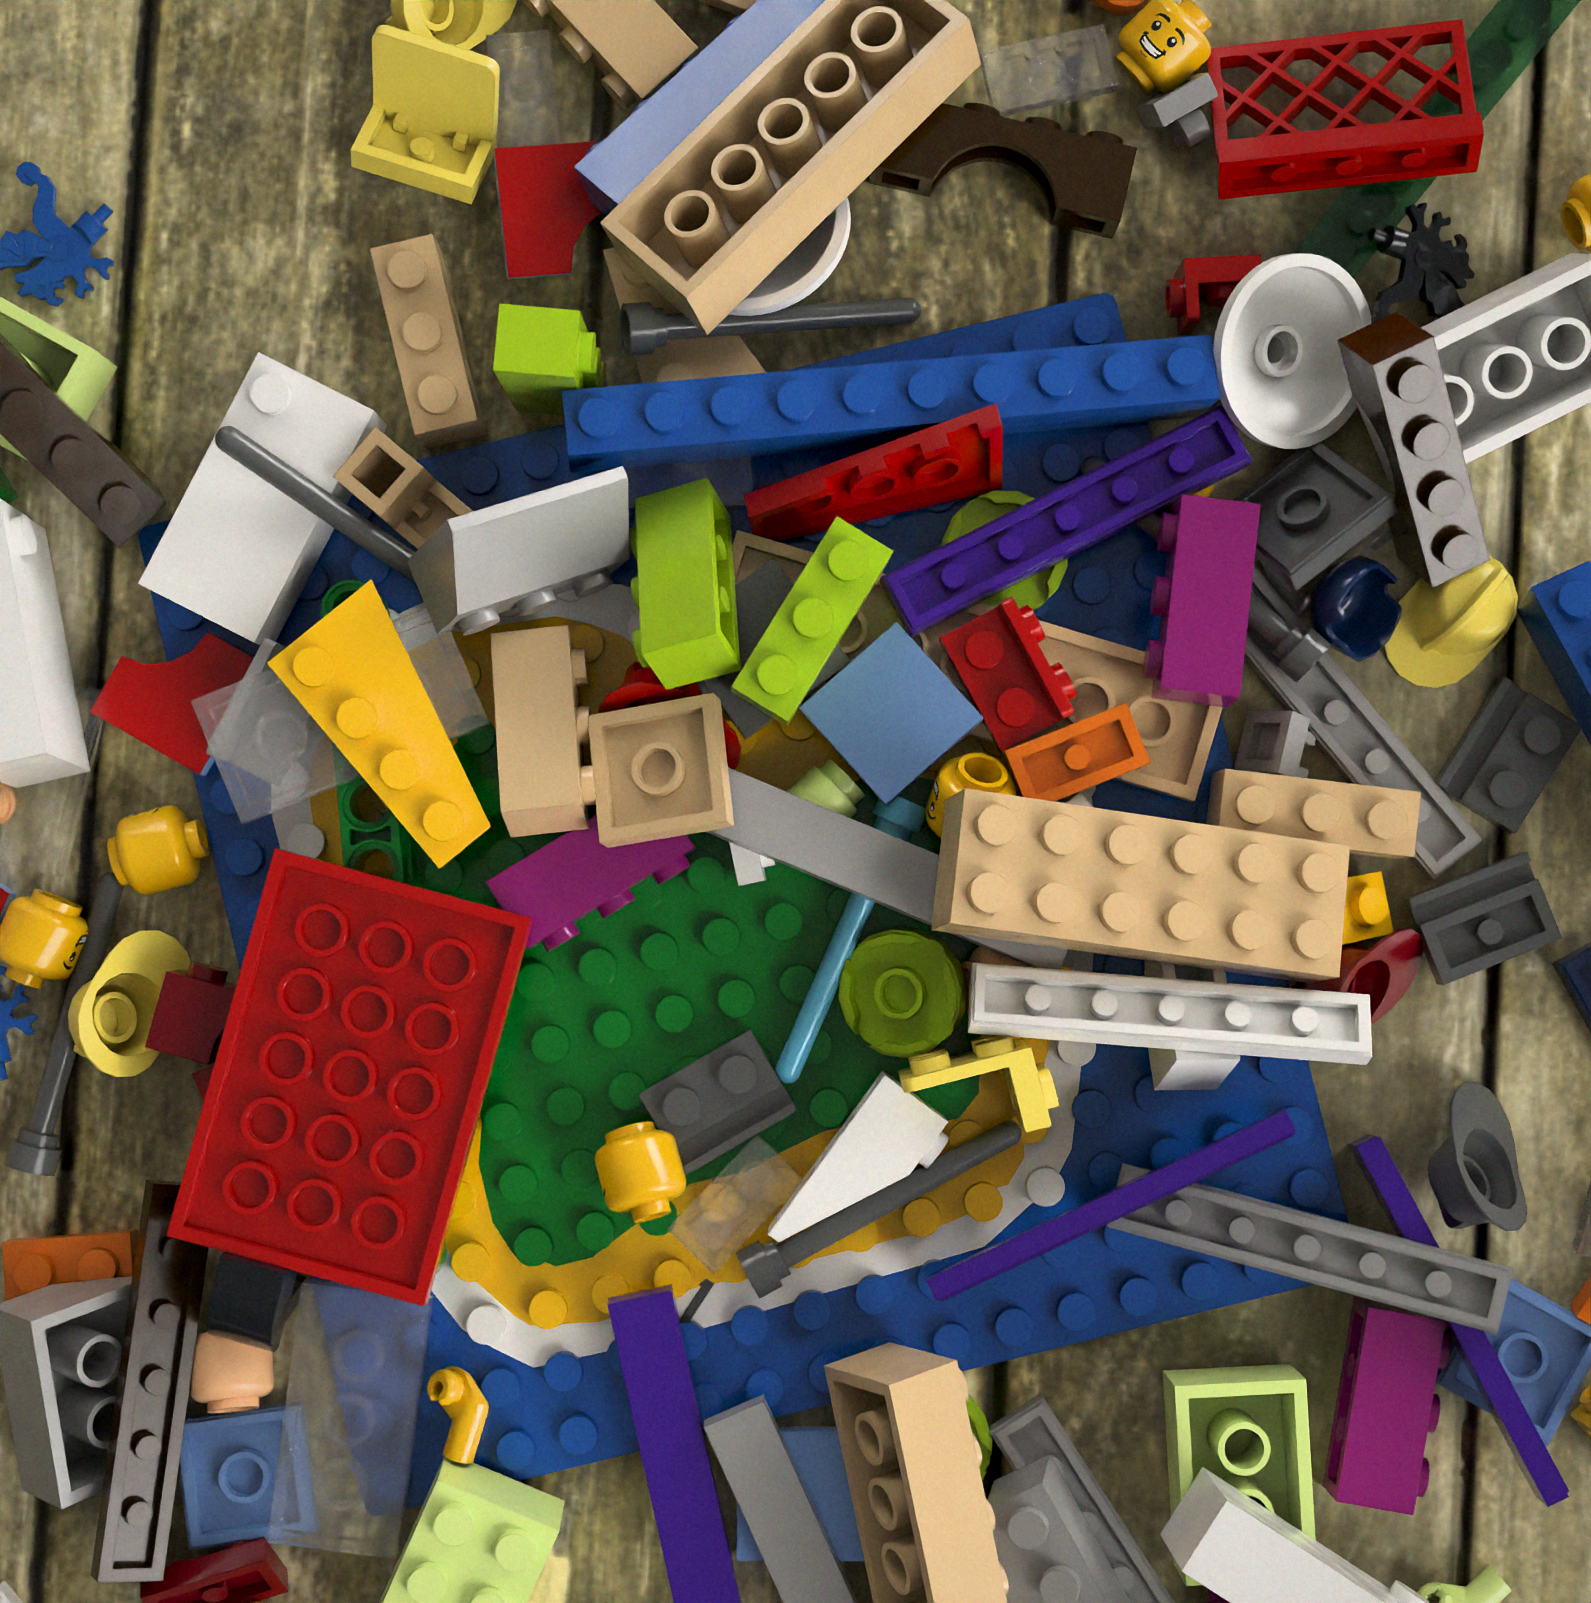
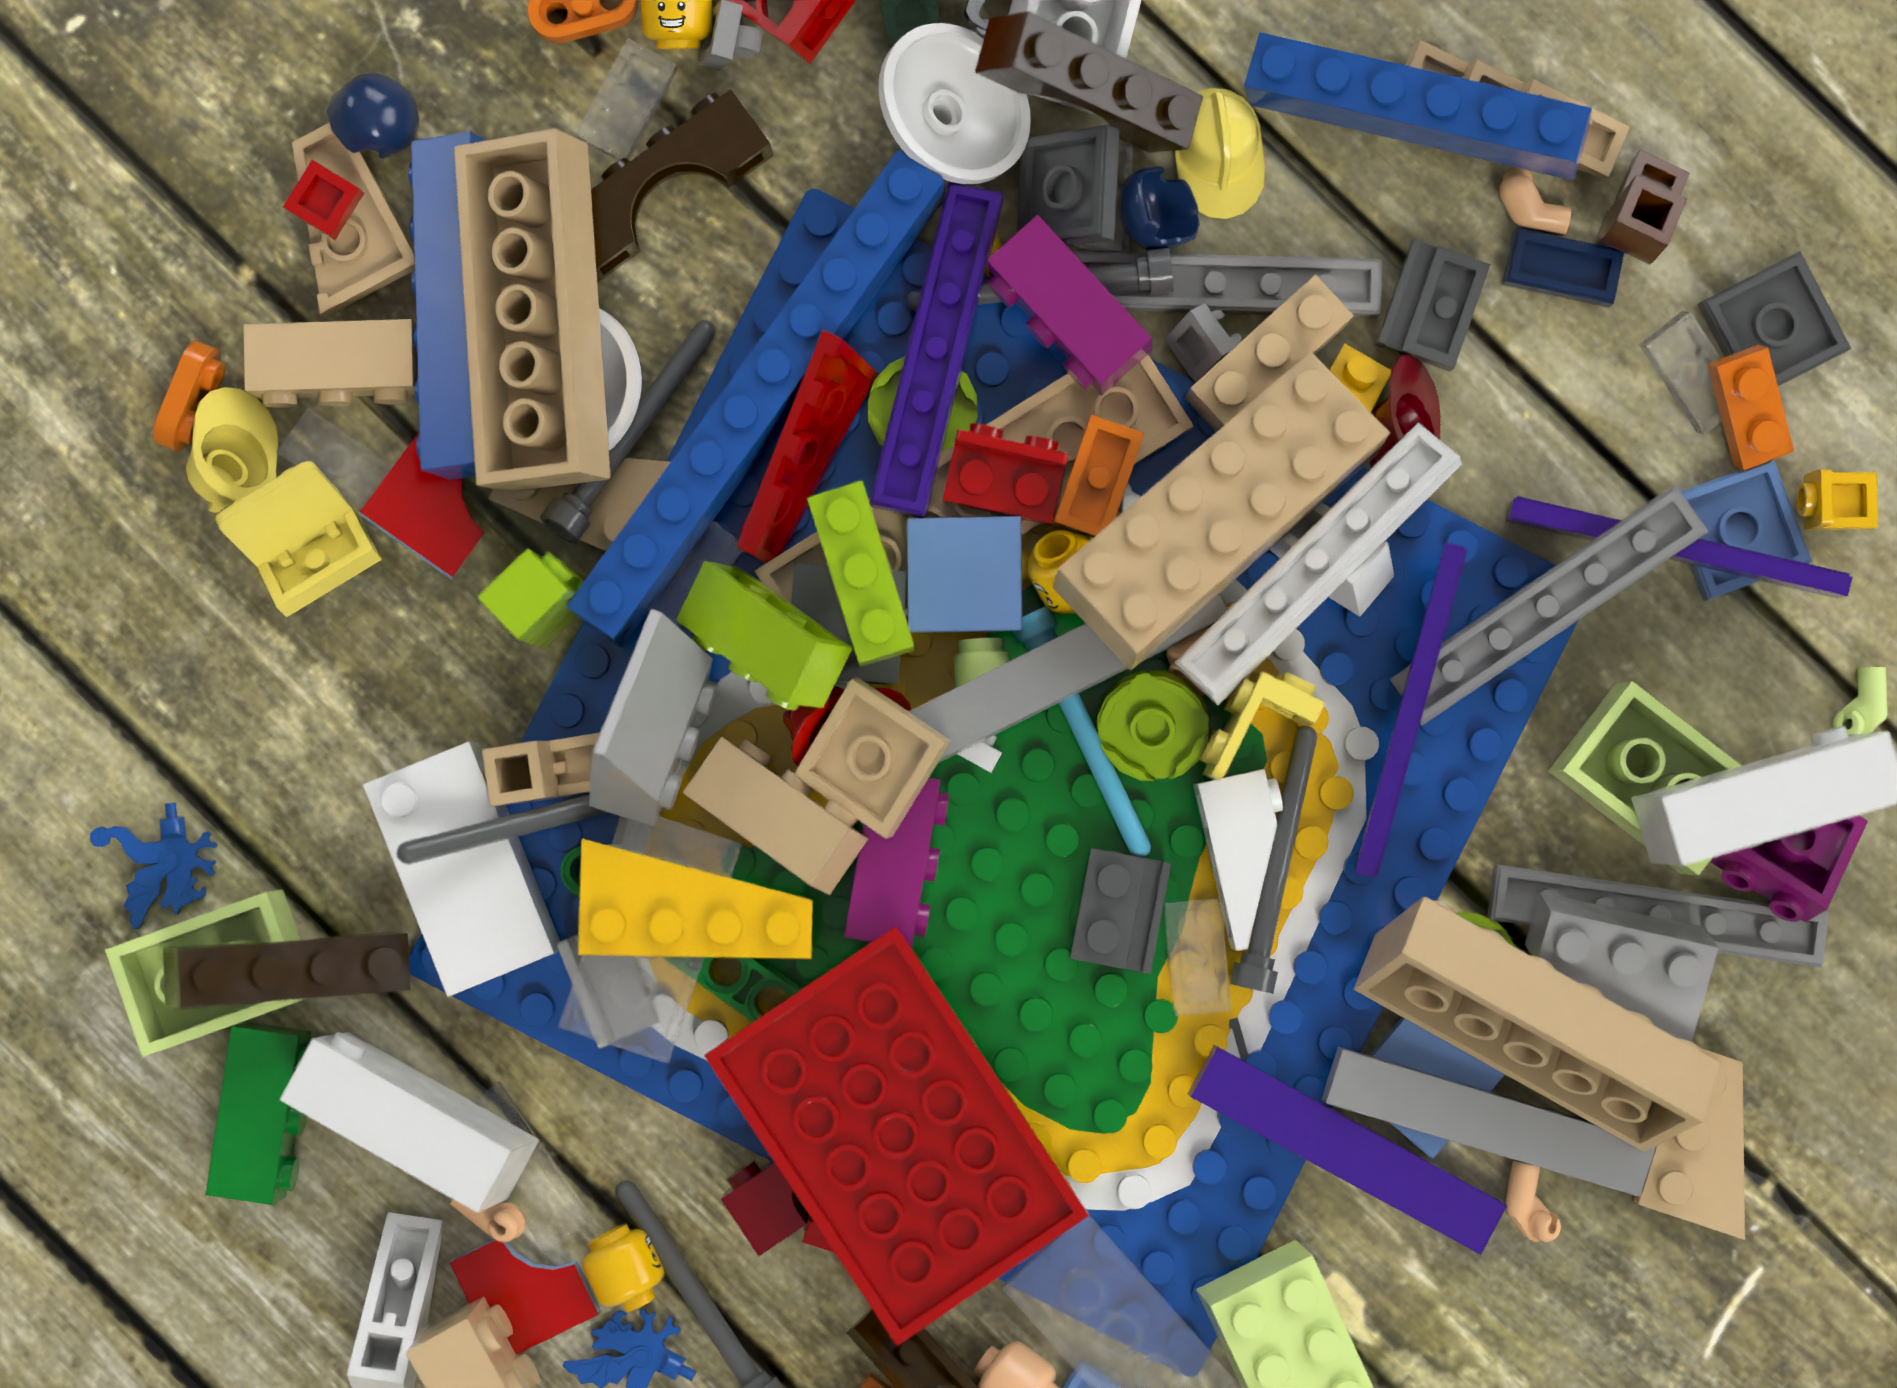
camera: 50 degrees left, 0 degrees up
light yellow piece [68,930,190,1077] -> none
red tile [90,632,254,776] -> none
yellow head [107,804,210,896] -> none
black brick [207,1252,307,1352] -> none
tan brick [370,234,487,449] -> none
yellow arm [427,1366,489,1464] -> none
yellow head [595,1121,686,1223] -> none
red bracket [1165,254,1261,335] -> none
magenta brick [1322,1296,1451,1515] -> none
dark grey piece [1427,1082,1527,1231] -> none
dark grey plate [1434,677,1581,834] -> none

